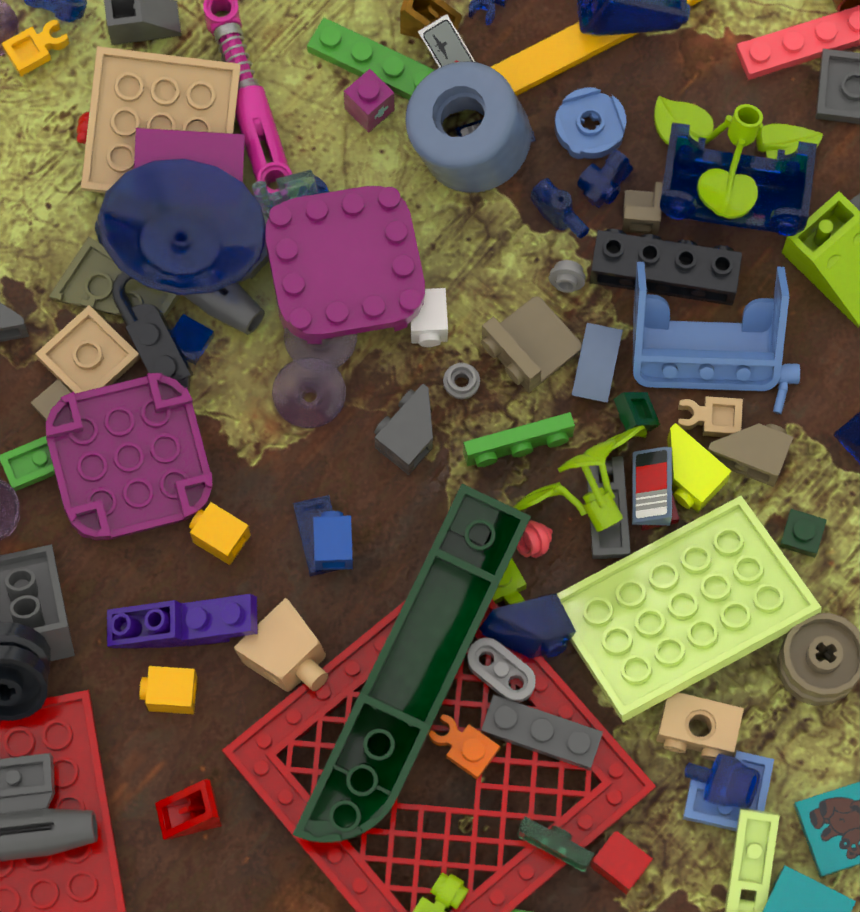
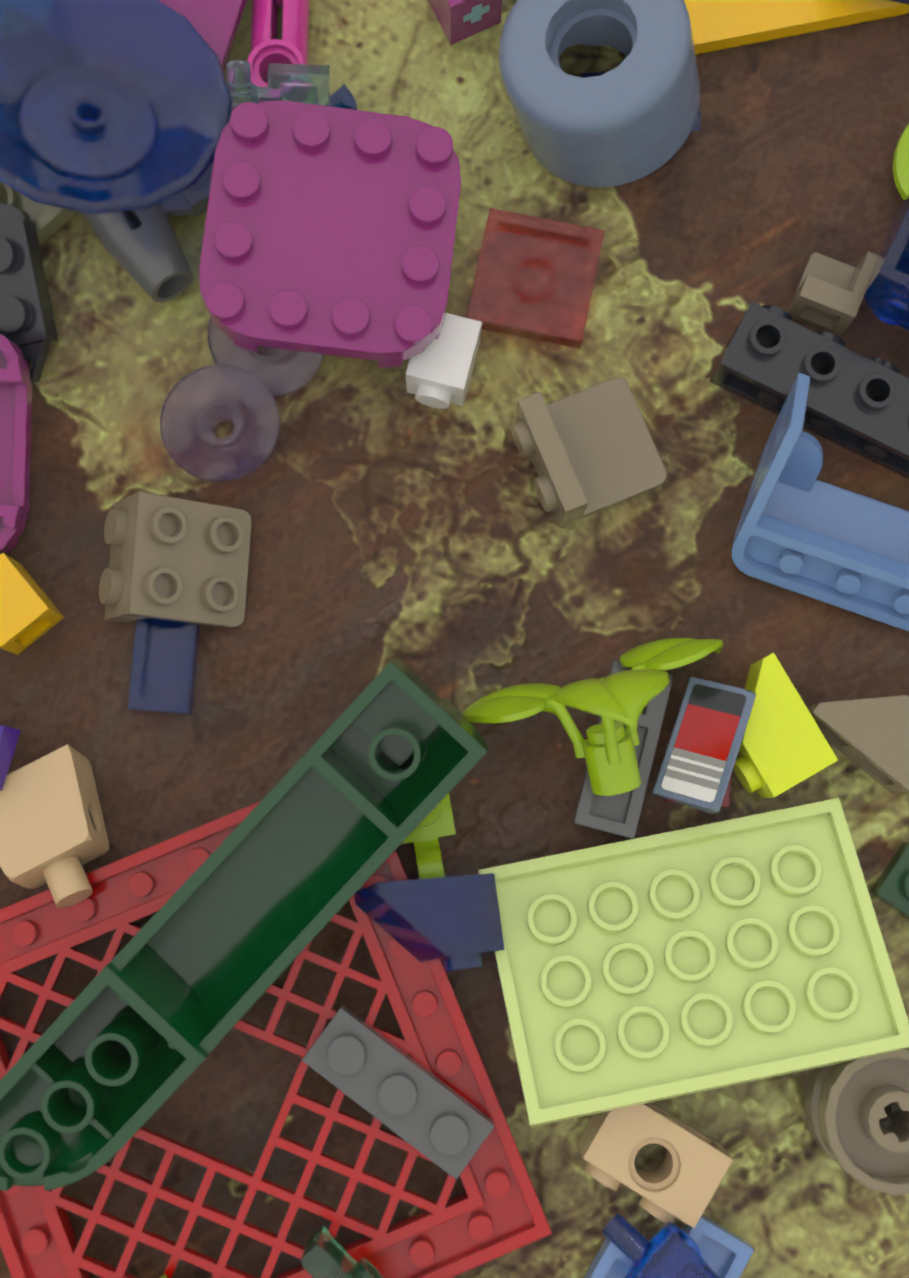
camera: 15 degrees right, 10 degrees up
clear blue tile [172,314,215,365] -> none
blue brick [313,511,353,570] -> none
dark grey slope [374,384,433,475] -> none
orange plate [428,714,500,780] -> none
light grey plate [443,363,480,399] -> none
bright green plate [463,412,575,467] -> none
light grey plate [467,638,536,703] -> none
coral plate [516,520,553,558] -> none
clear blue piece [530,178,590,239] -> none
light grey plate [549,260,586,293] -> none
medium blue plate [554,88,627,159] -> none
sand blue slope [572,323,623,403] -> none
clear blue plate [577,149,634,208] -> none
dark green plate [613,392,660,432] -> none
tan plate [677,396,743,437] -> none
none -> dark tan bracket [99,491,252,628]
none -> clear red plate [466,208,605,349]

